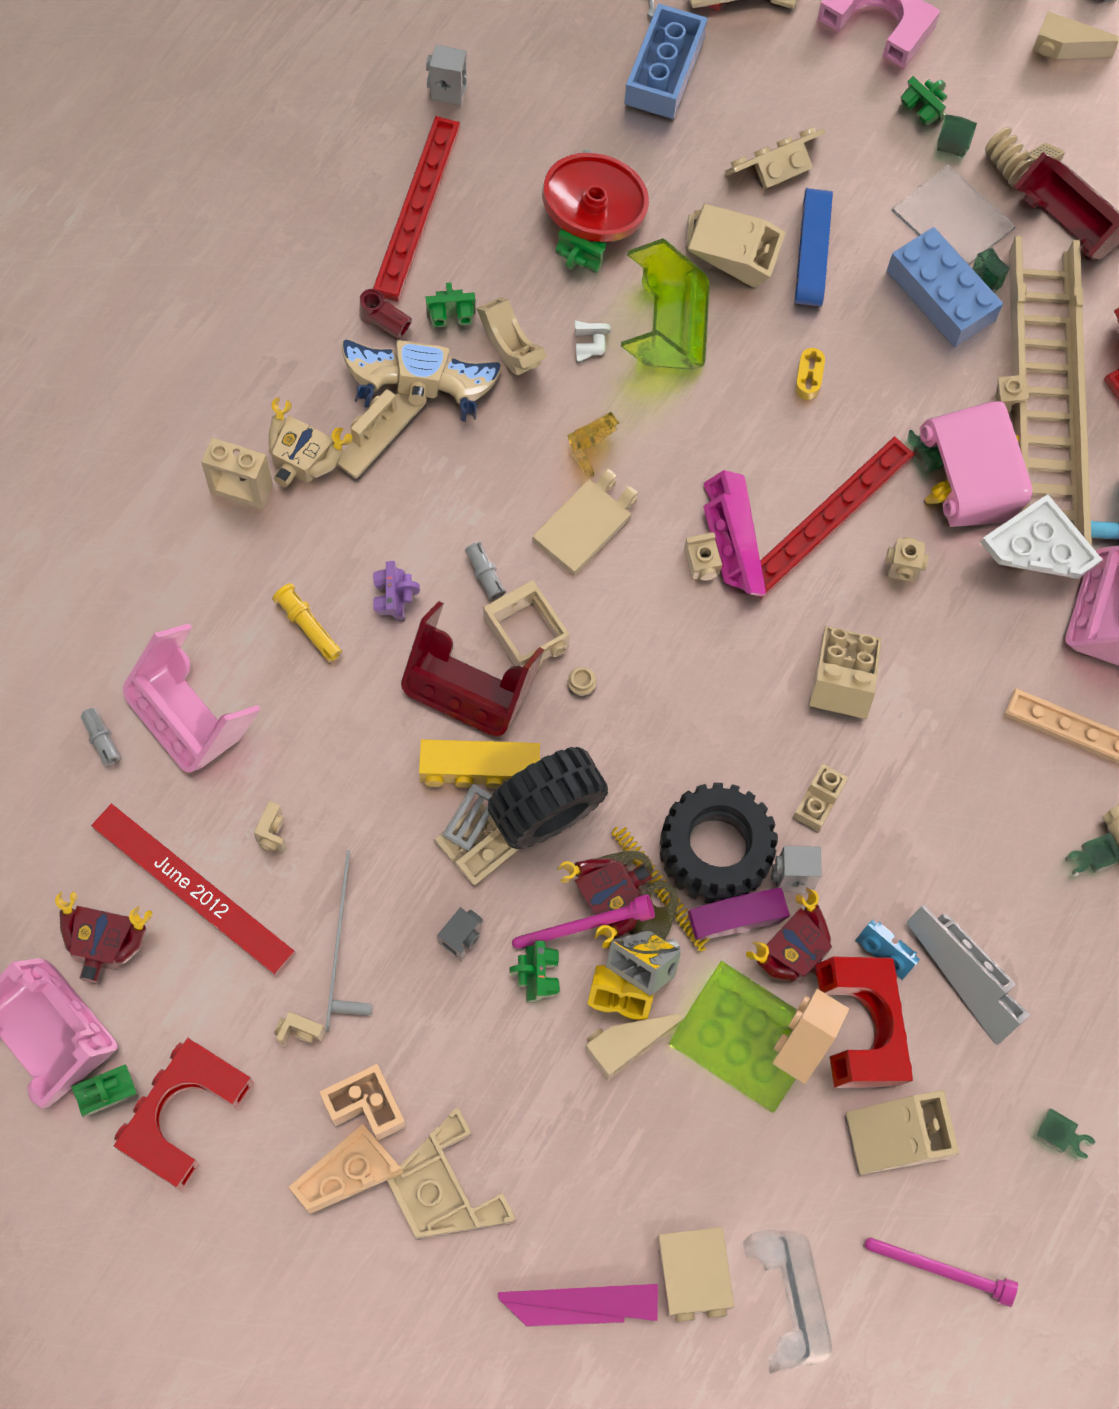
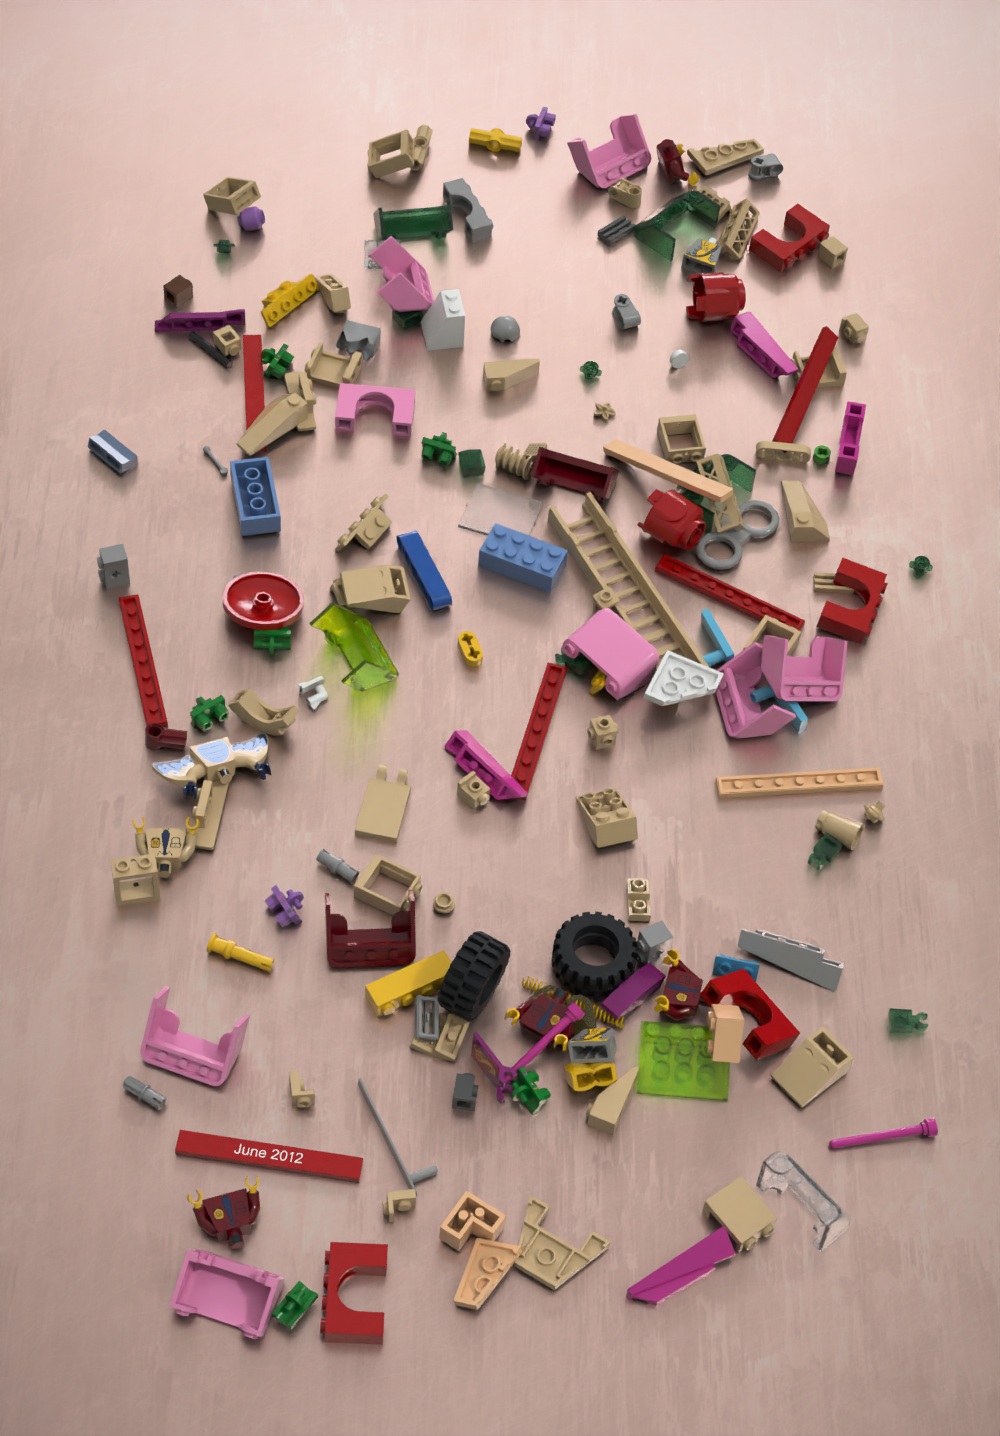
camera: 30 degrees left, 15 degrees down
clear yellow piece [567,412,619,478] -> none
clear green piece [972,248,1010,293] -> none
none -> magenta flag [471,1032,517,1104]

